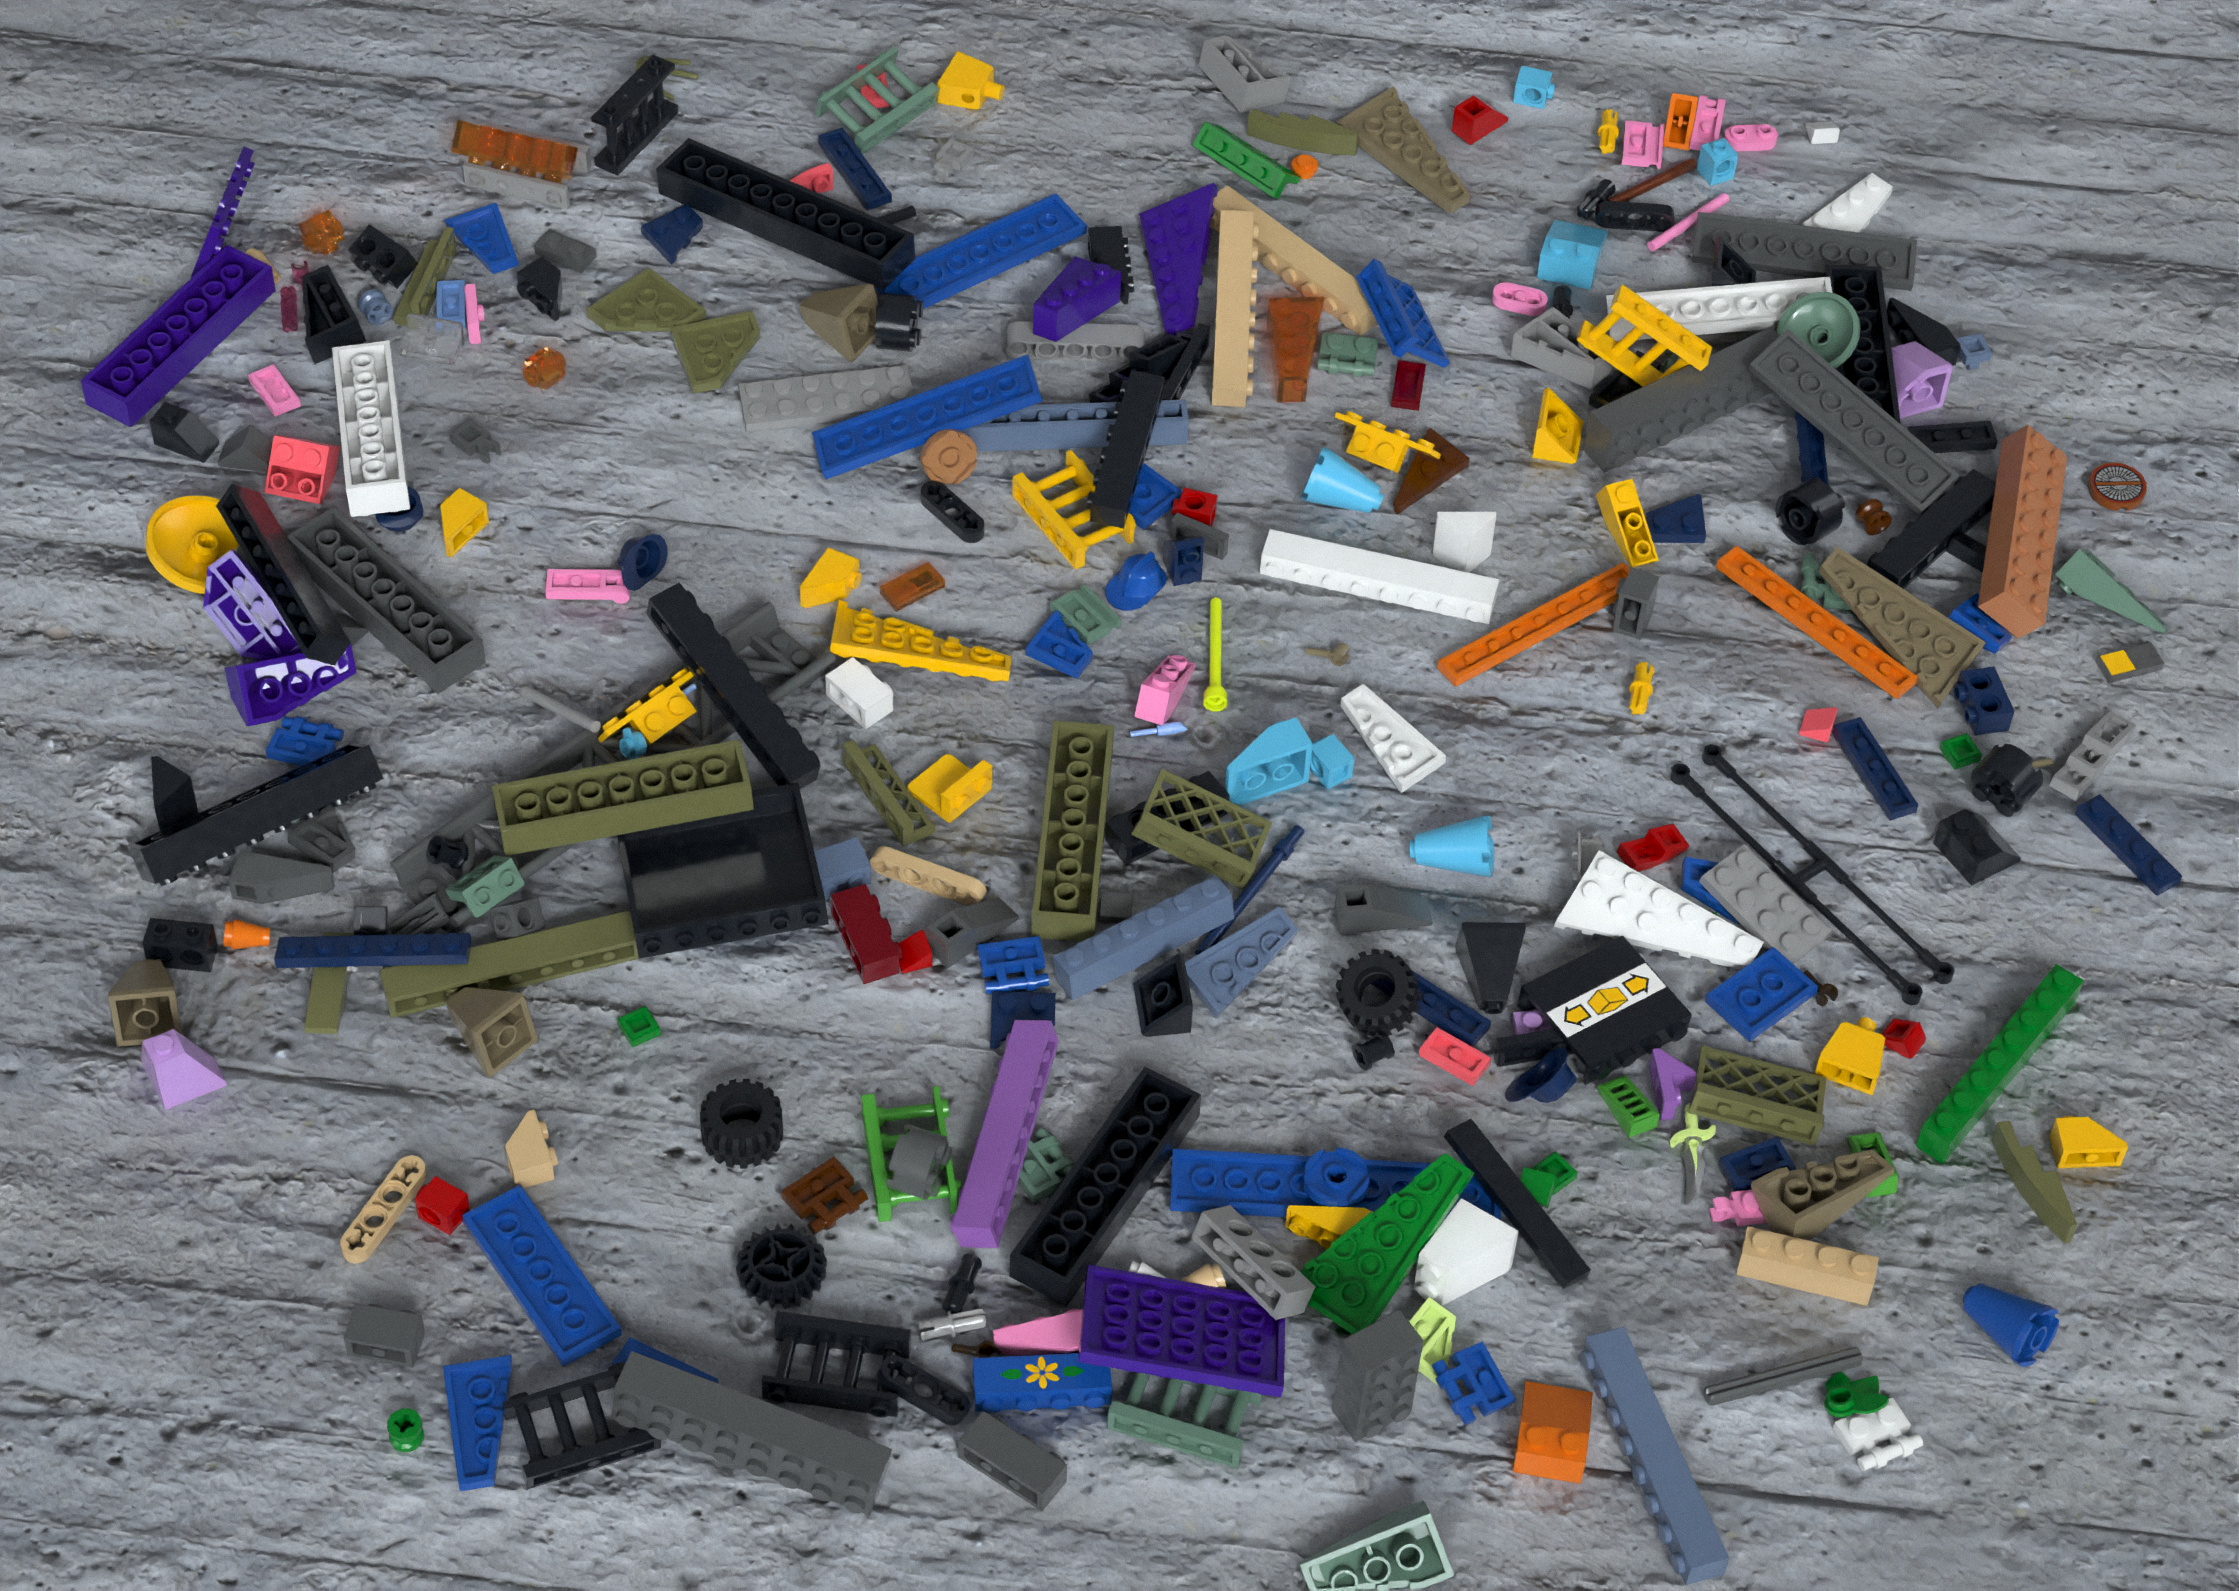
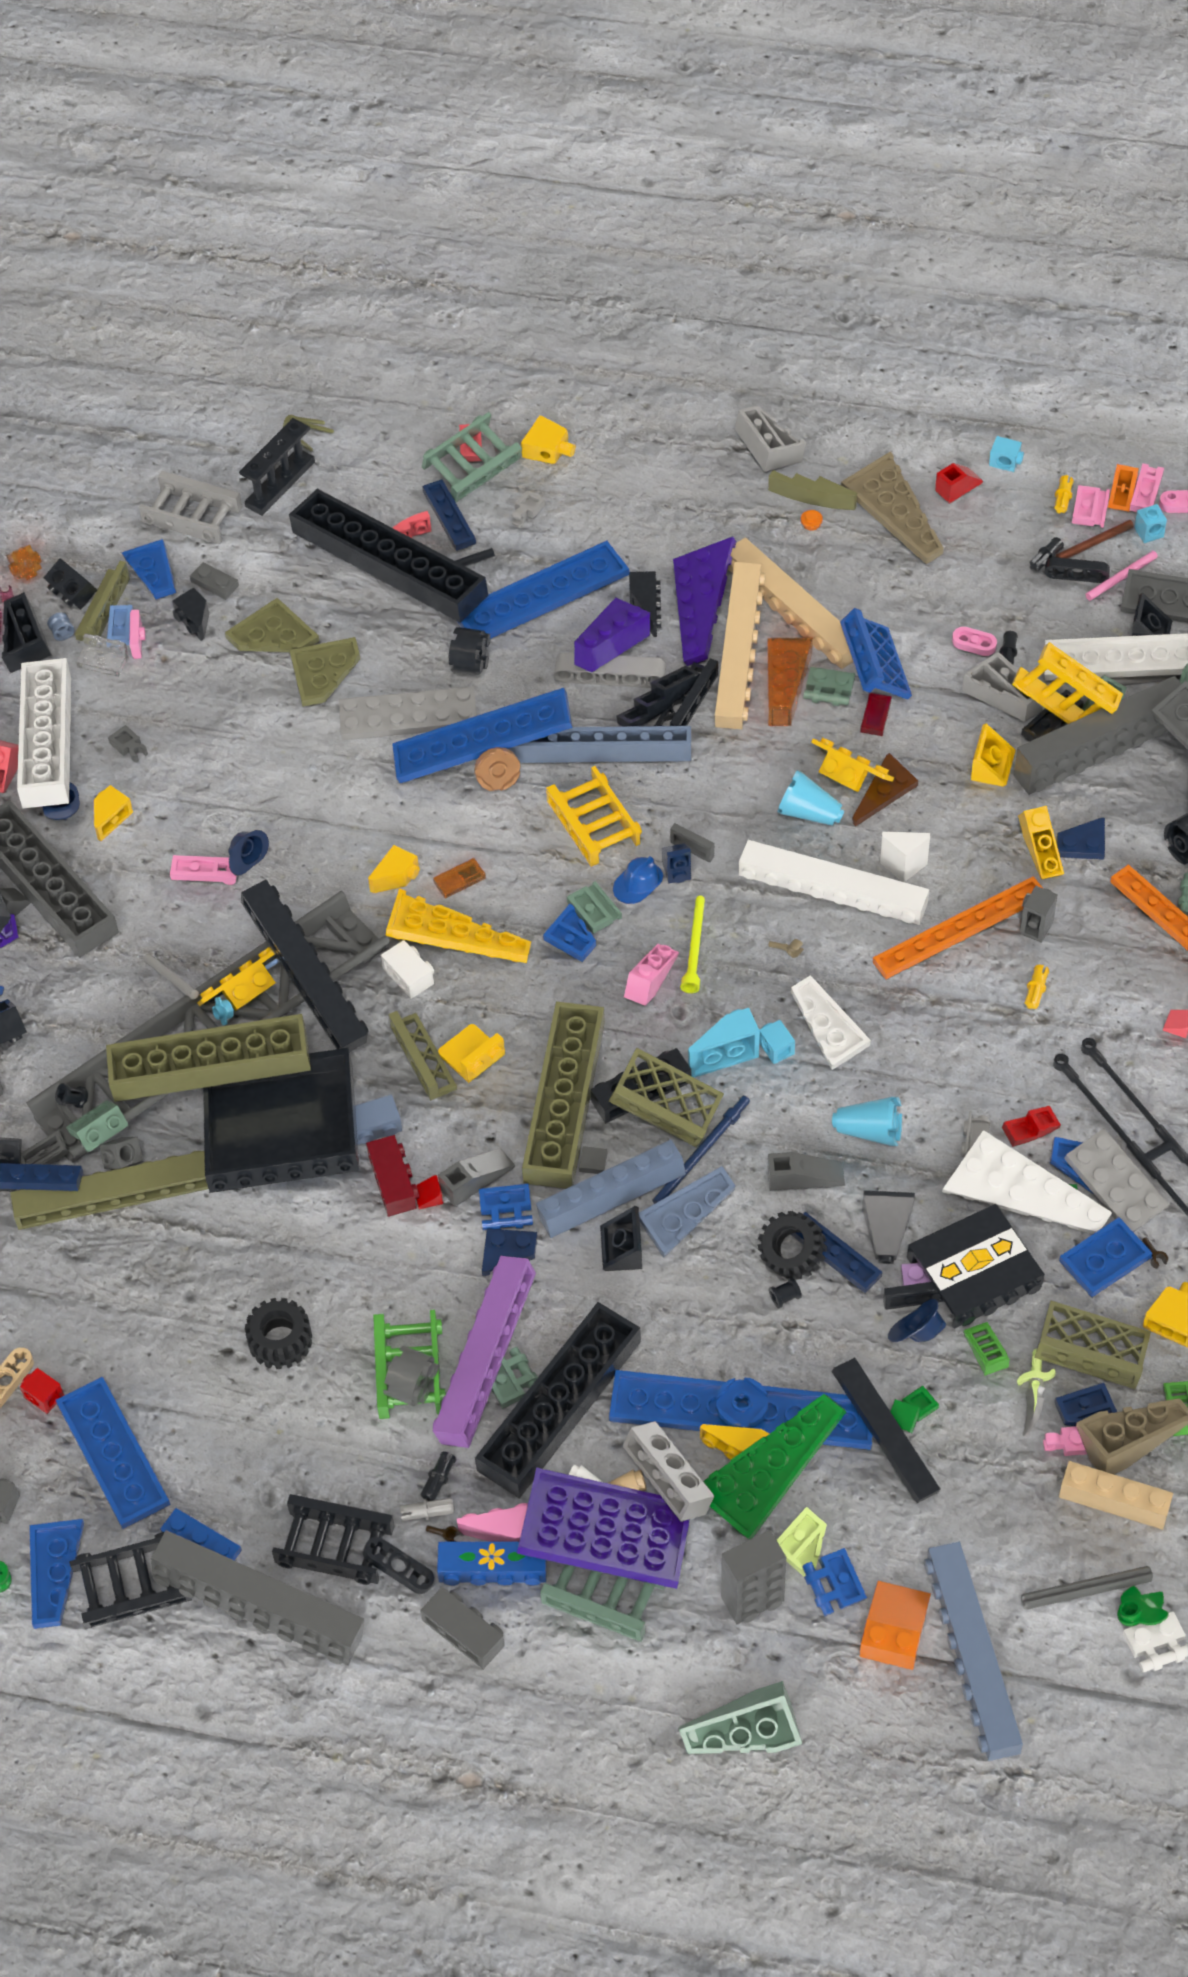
camera: 10 degrees right, 5 degrees up
dark tan slope [446,987,538,1078] -> none
clear orange wedge [451,120,578,184] -> none
tan slope [505,1110,558,1188] -> none
clear orange head [523,347,566,390] -> none
green tile [617,1006,661,1048] -> none
dark blue wing [641,204,703,264] -> none
black gear [736,1223,827,1310] -> none
reddish brown plate [781,1157,868,1235] -> none
dark tan slope [800,284,879,362] -> none
tan beam [870,846,987,906] -> none
black beam [921,481,985,543] -> none
black brick [1086,370,1165,529] -> none
blue plate [1129,463,1182,530] -> none
light blue piece [1130,721,1188,737] -> none
red brick [1172,488,1218,527] -> none
green fence [1193,121,1301,199] -> none
white slope [1413,1198,1519,1306] -> none
coral plate [1419,1027,1491,1086] -> none
medium azure slope [1537,219,1608,290] -> none
medium lavender slope [1649,1048,1696,1120] -> none

